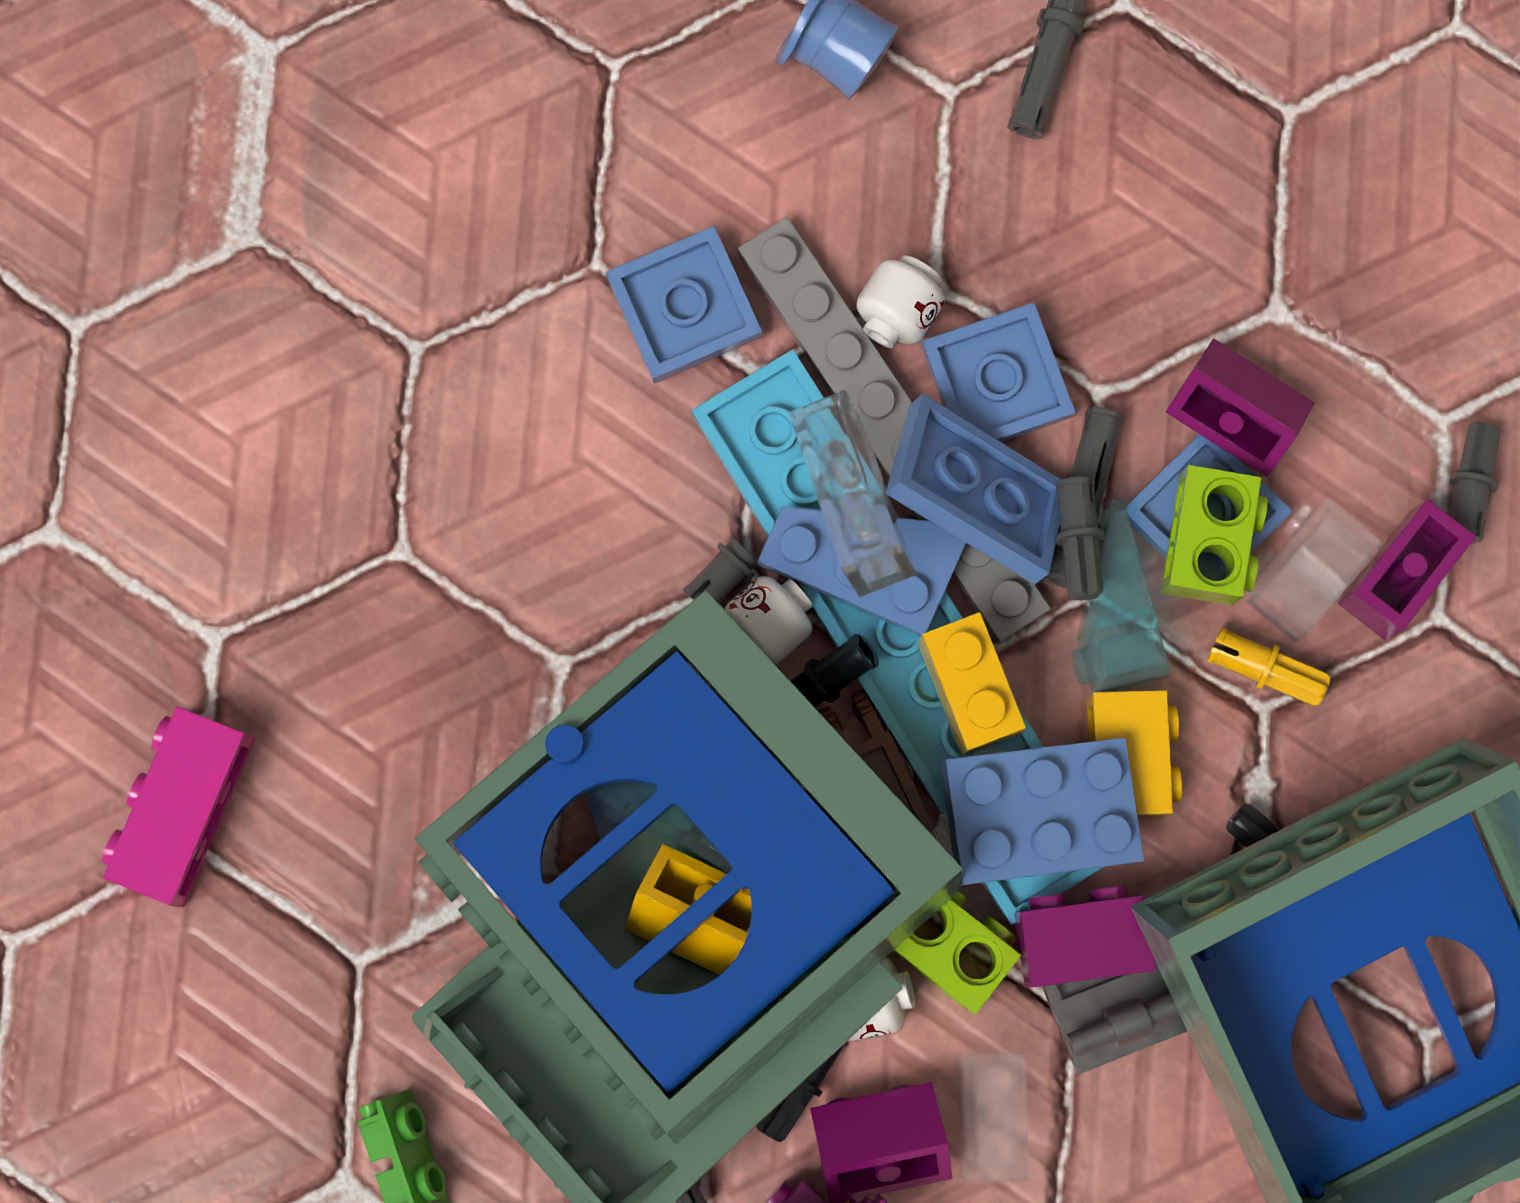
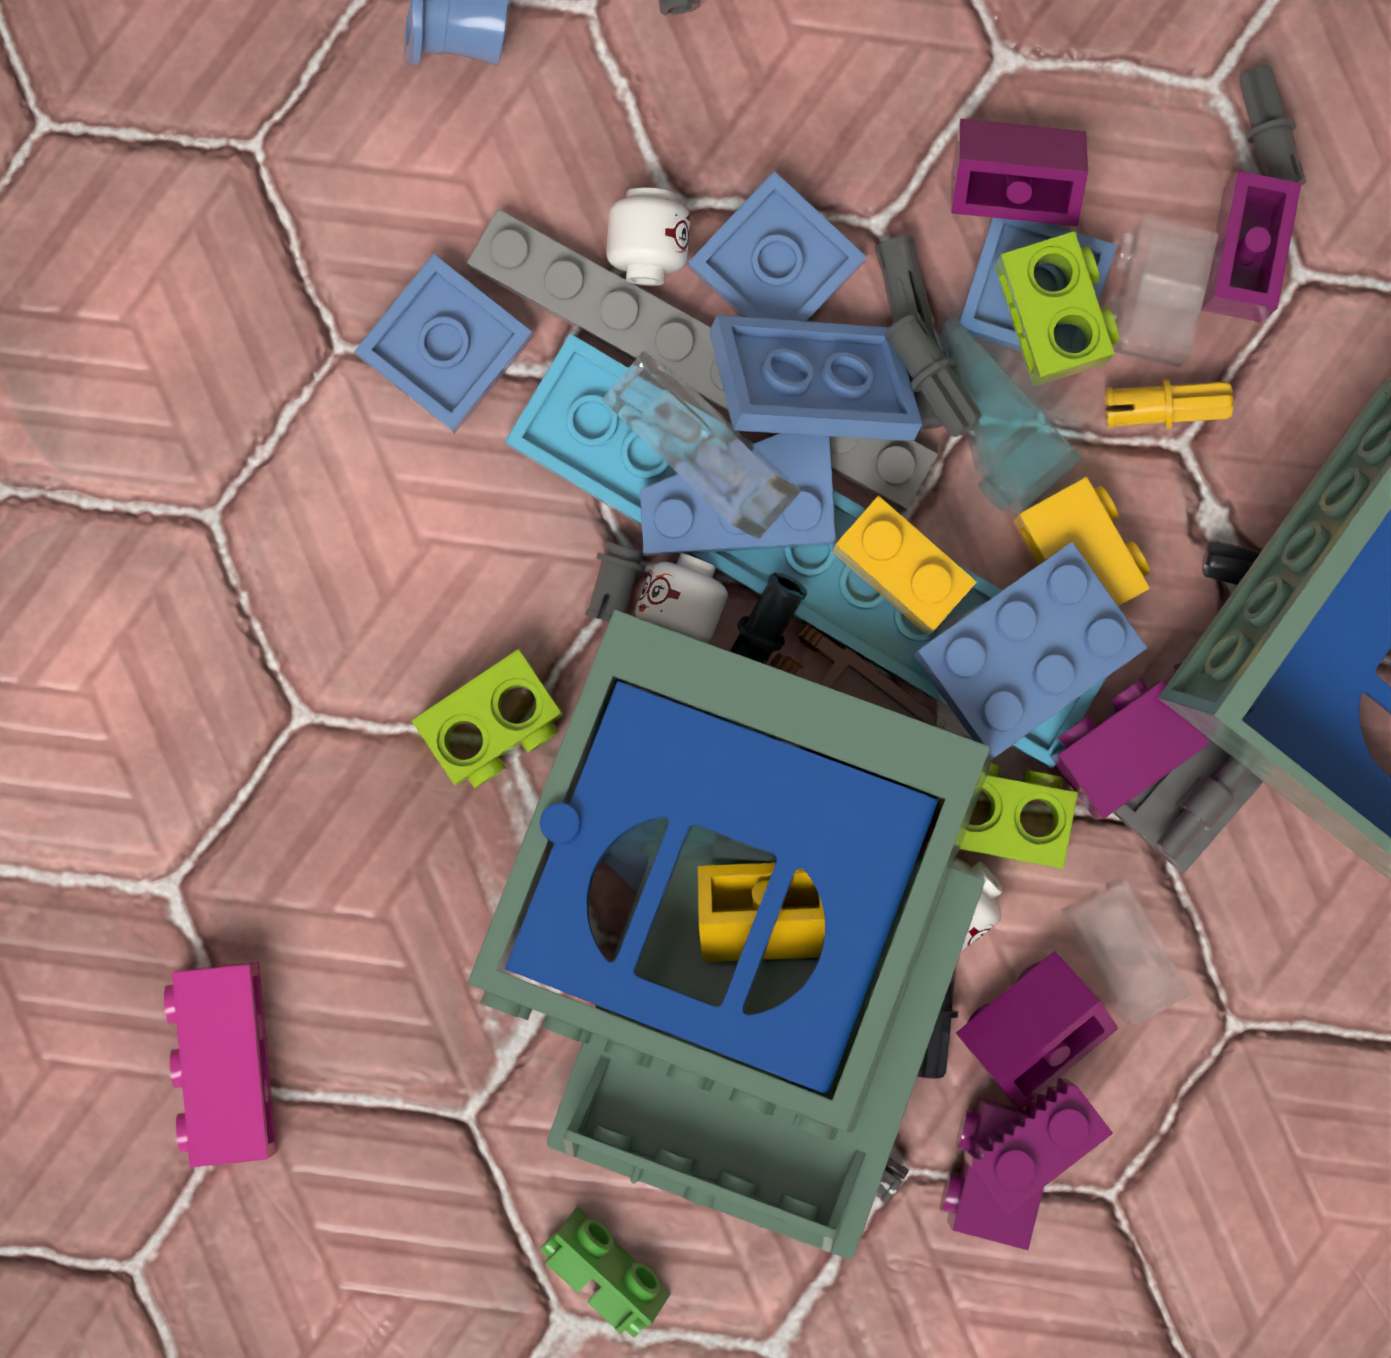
camera: 25 degrees left, 5 degrees up
none -> lime brick [411,649,565,789]

